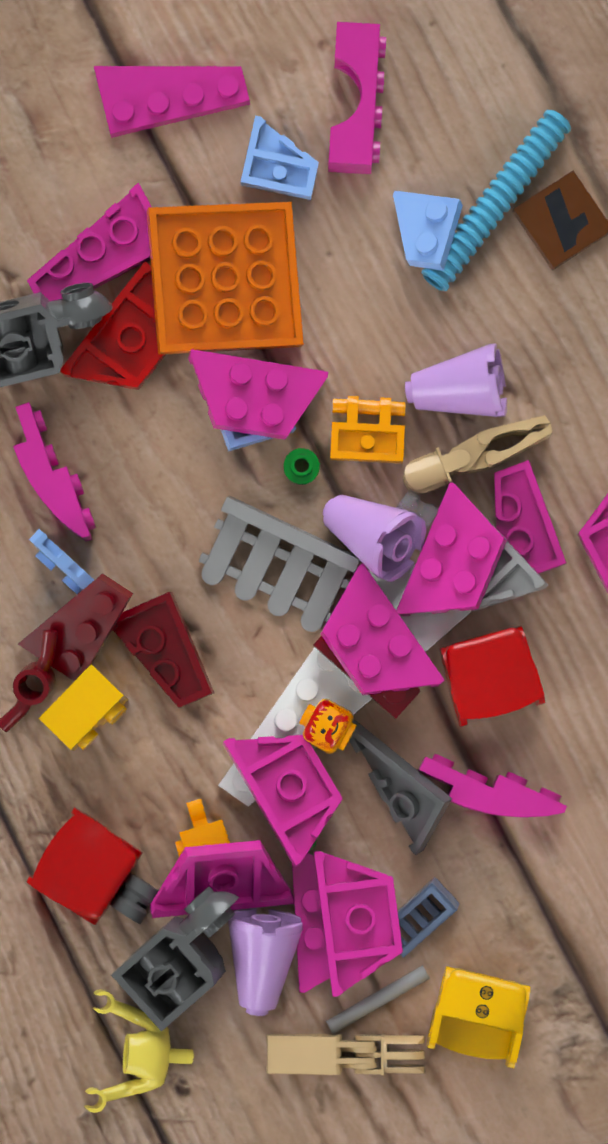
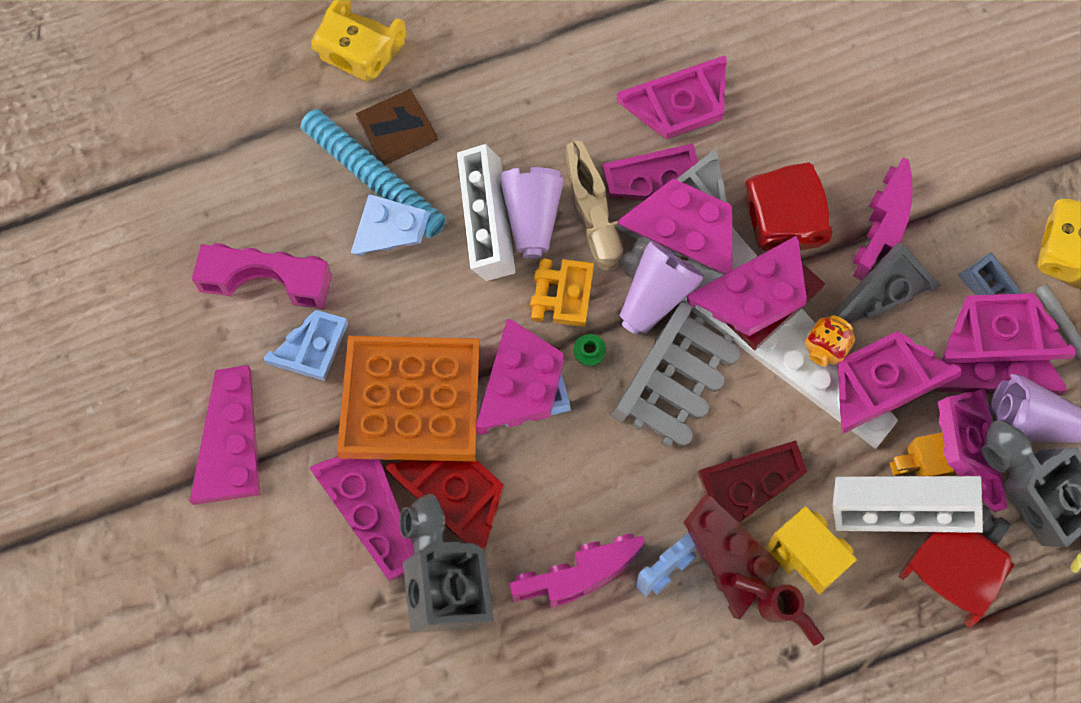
camera: 80 degrees left, 15 degrees down
none -> white brick [457,144,516,281]
none -> white brick [833,476,983,532]

